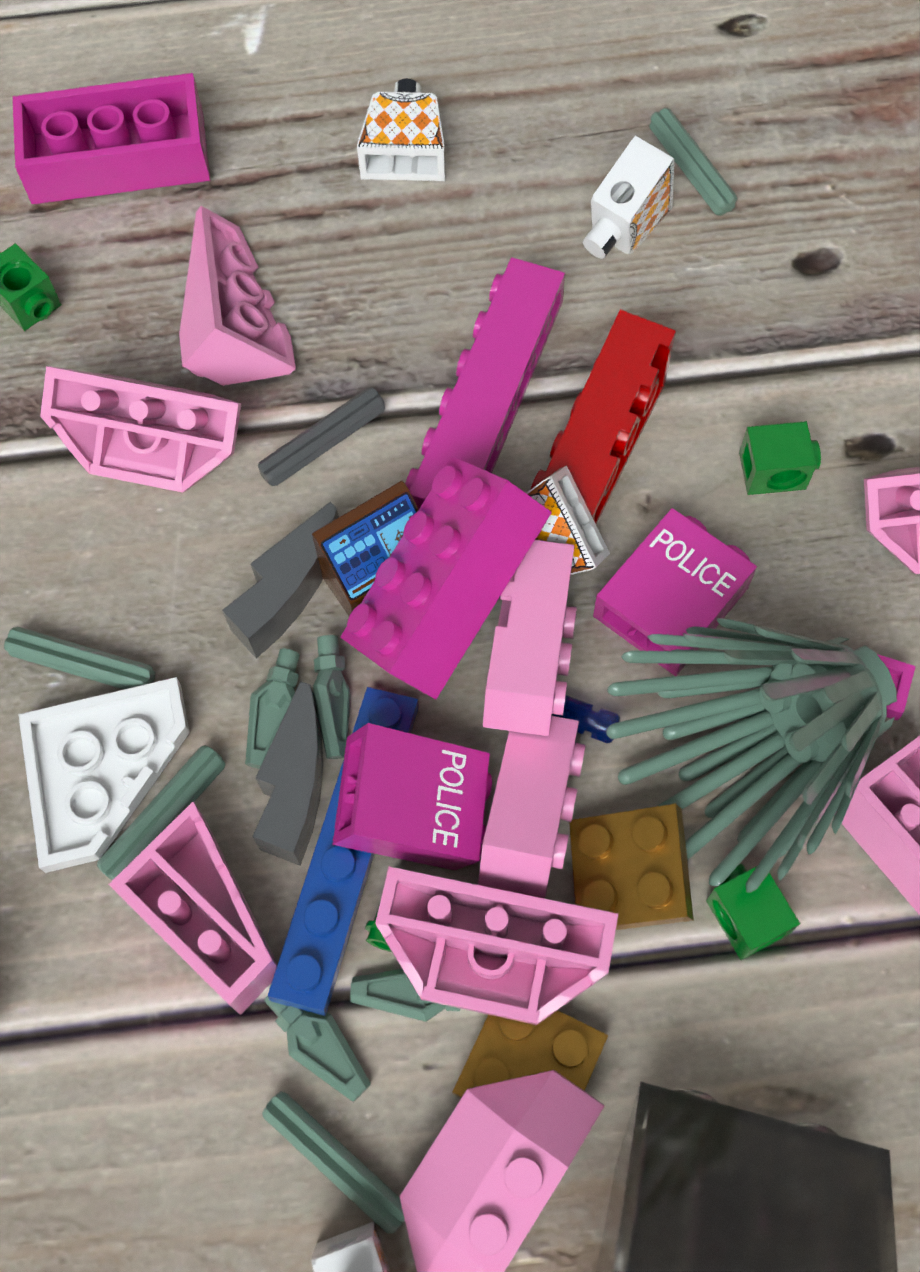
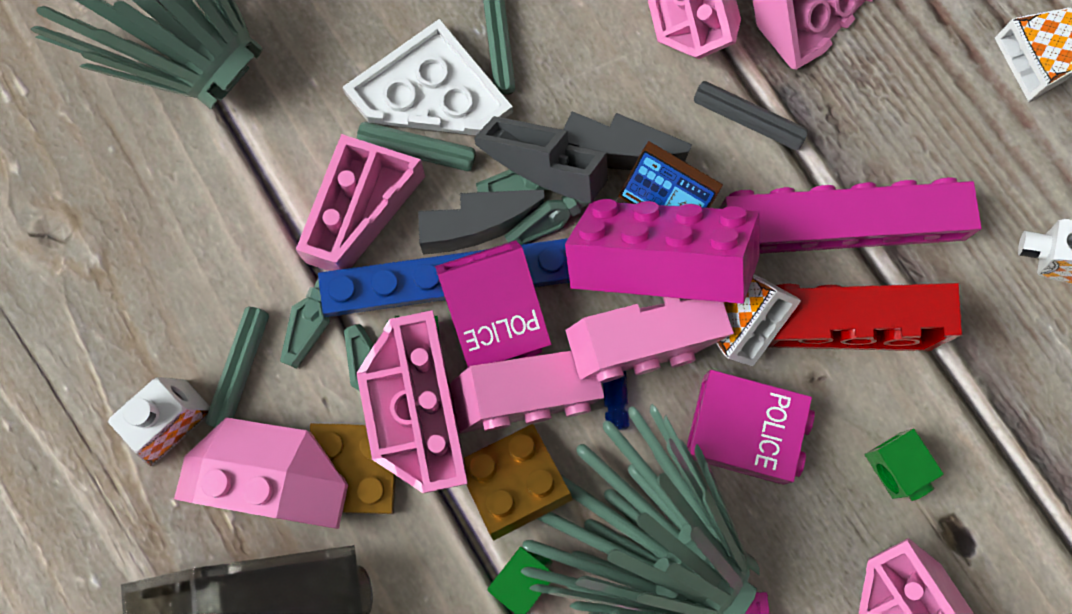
camera: 60 degrees right, 10 degrees up
none -> dark grey slope [474,116,608,203]

